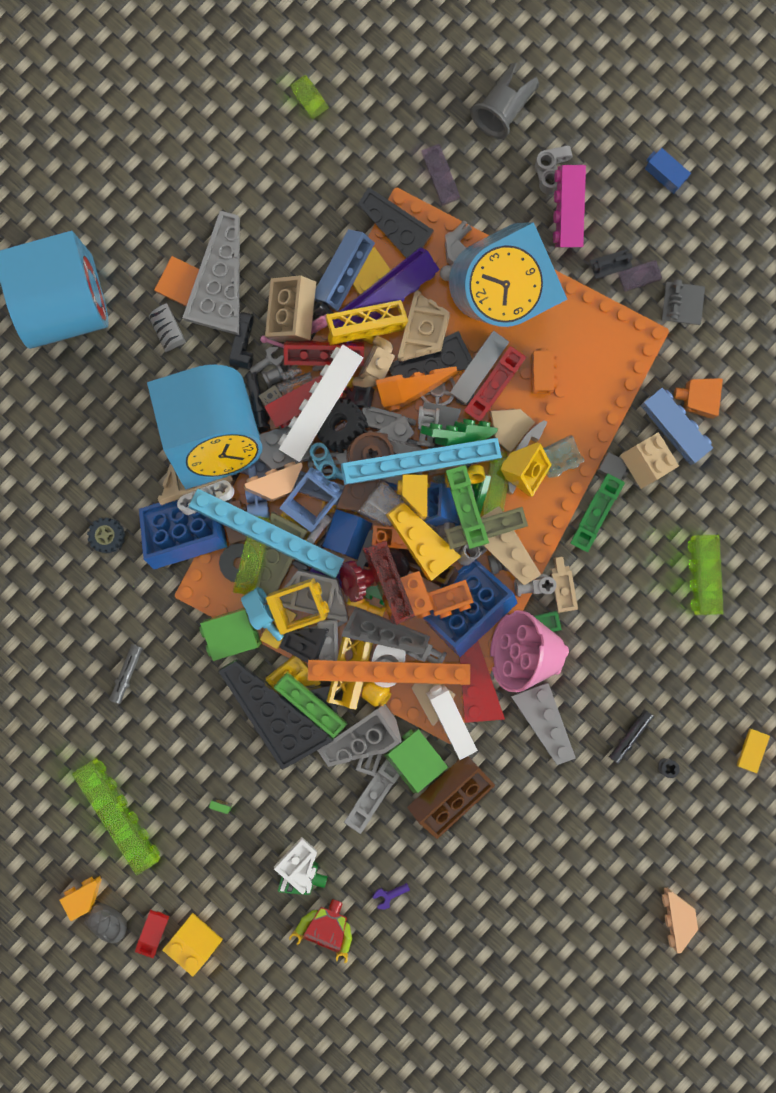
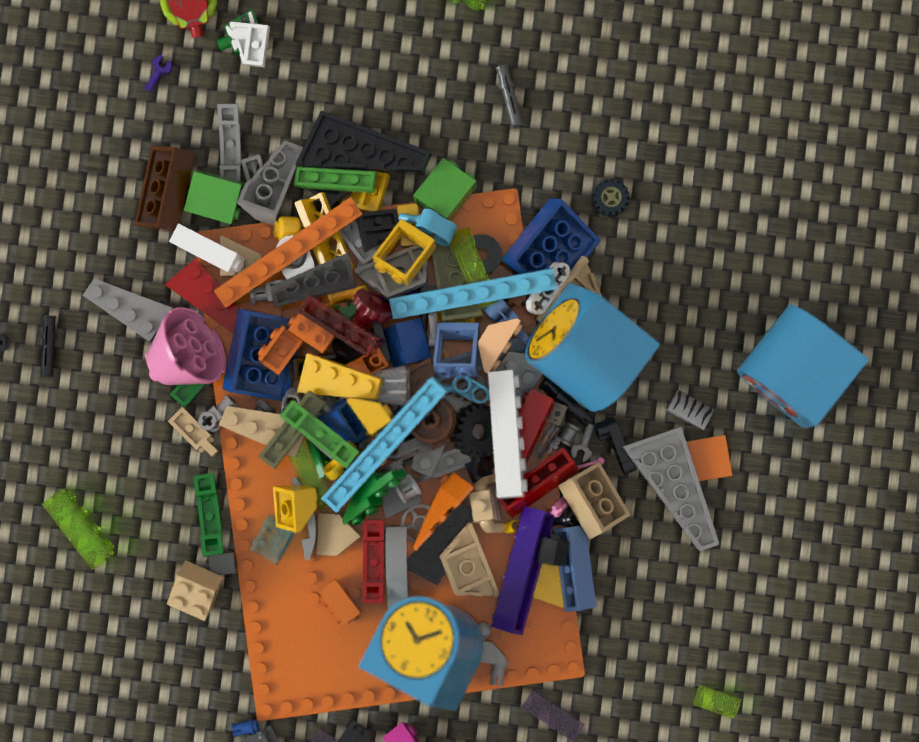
camera: 150 degrees right, 0 degrees up
bright green tile [209,798,233,814] -> none
yellow fence [325,300,408,345] -> none
black wing [358,187,434,258] -> none
medium blue brick [640,388,713,466] -> none
orange torso [674,378,723,419] -> none
none -> blue pin [232,718,259,737]
none -> black brick [536,534,569,566]

